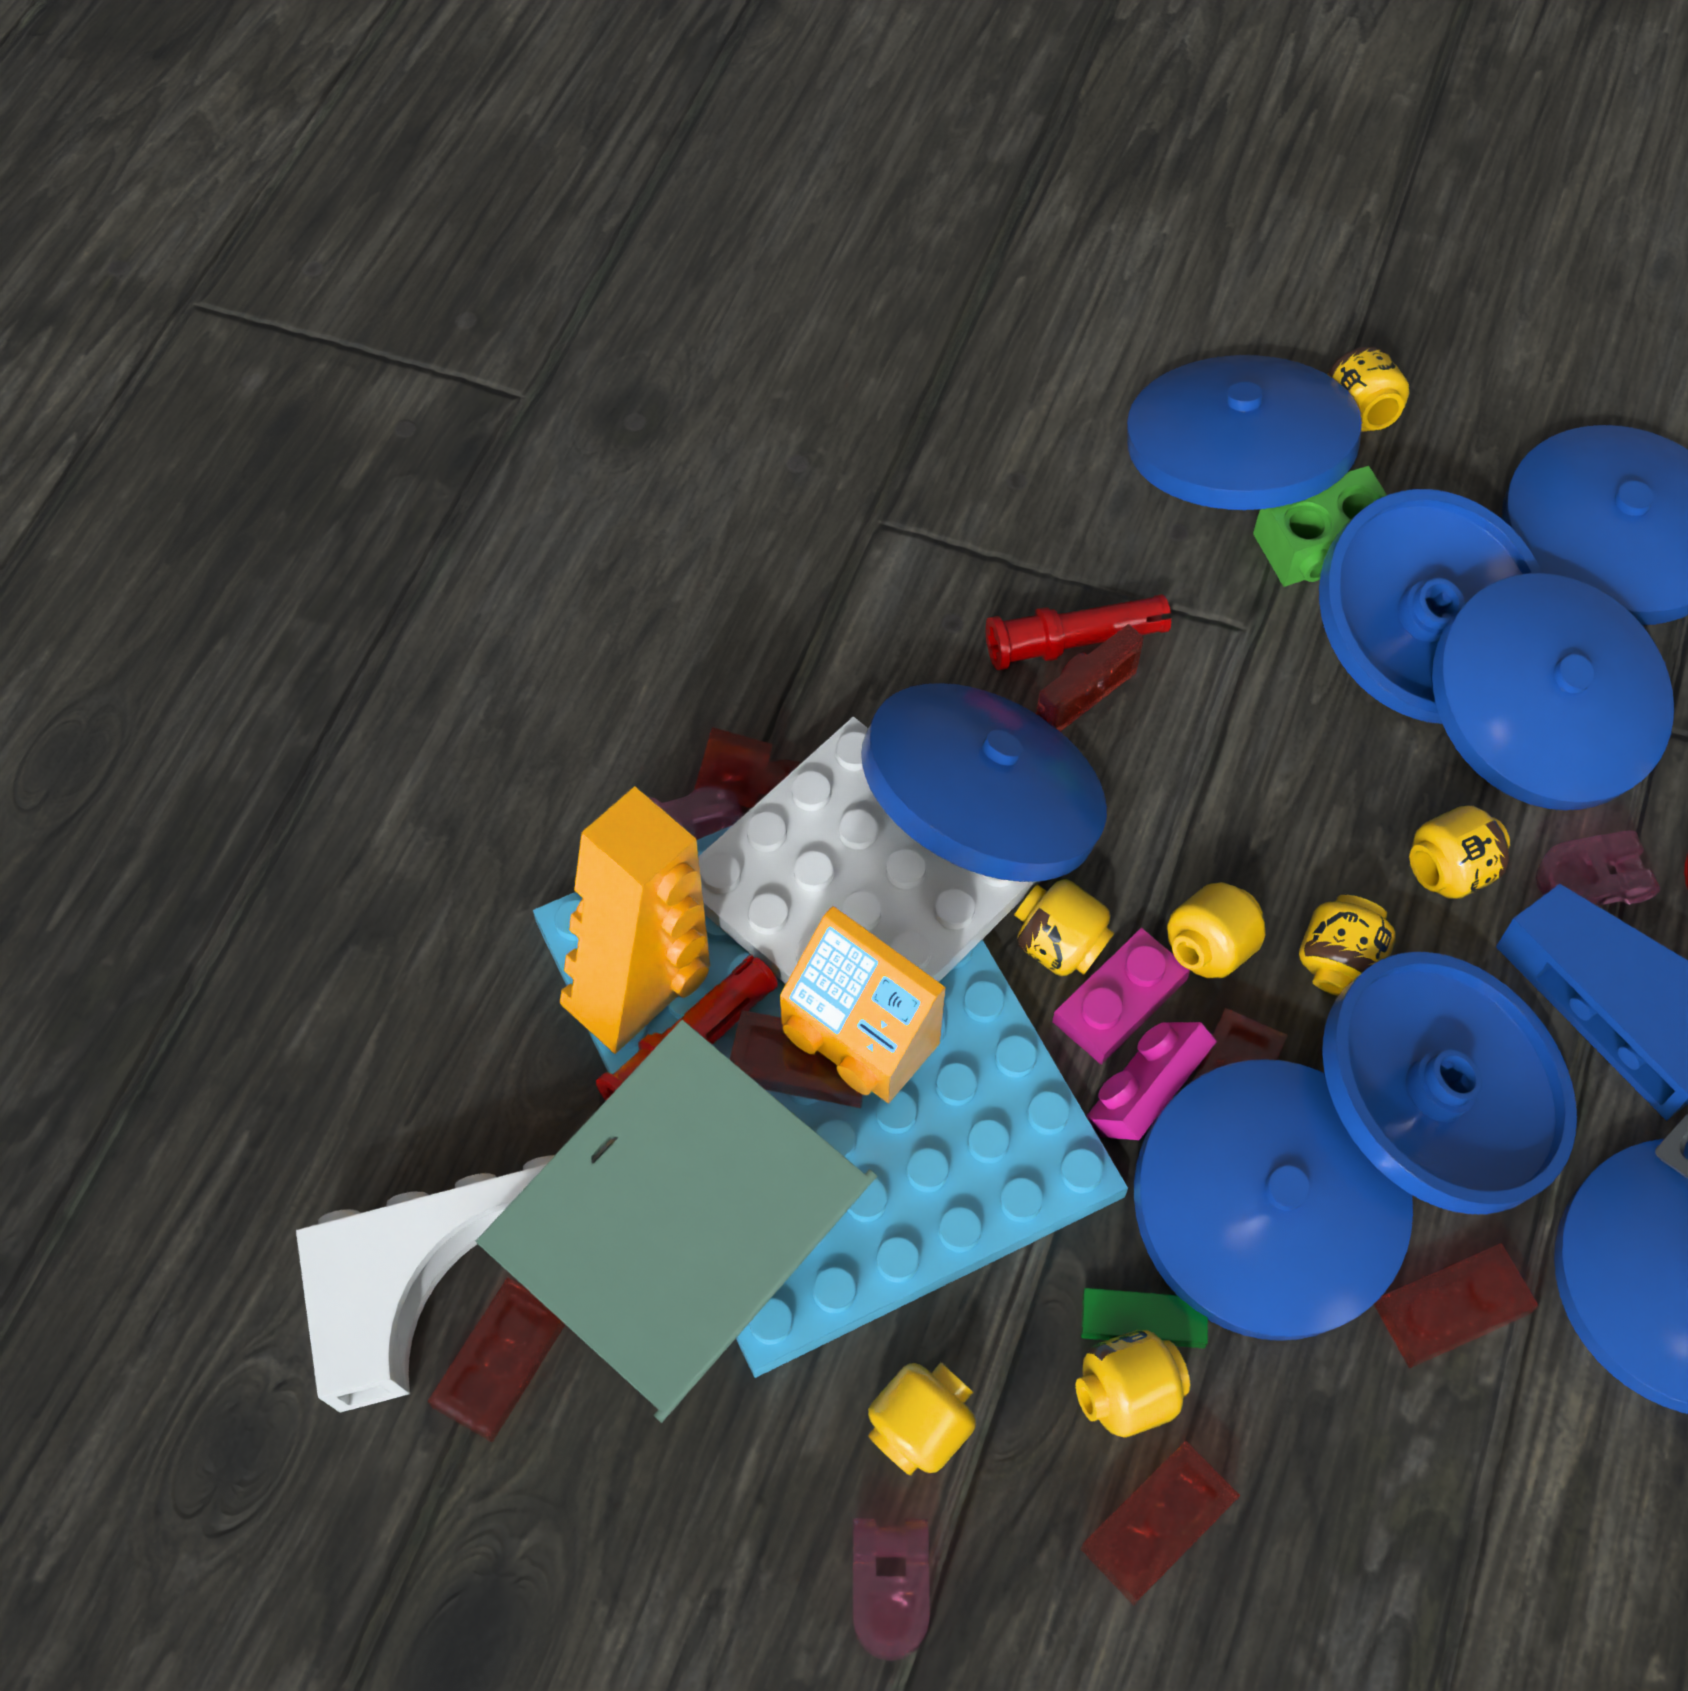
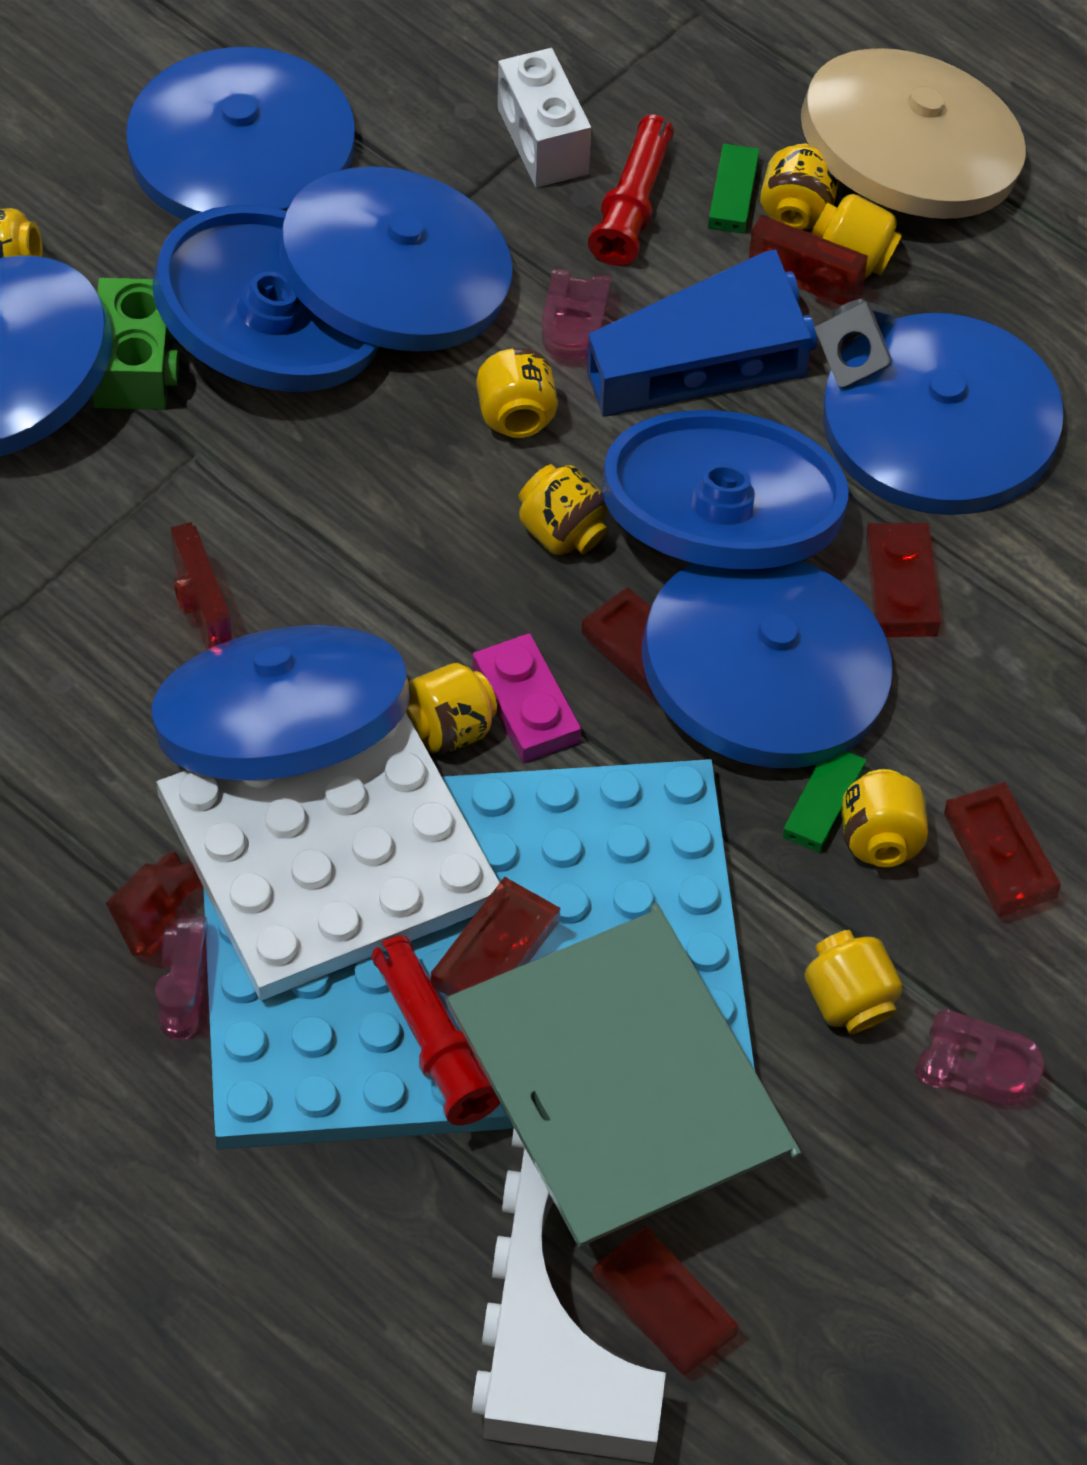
camera: 70 degrees left, 5 degrees down
light orange wedge [560,786,710,1054] -> none
light orange slope [780,906,946,1104] -> none
red pin [985,594,1171,670] -> none
dark pink plate [1086,1022,1217,1140] -> none
yellow head [1167,882,1266,979] -> none

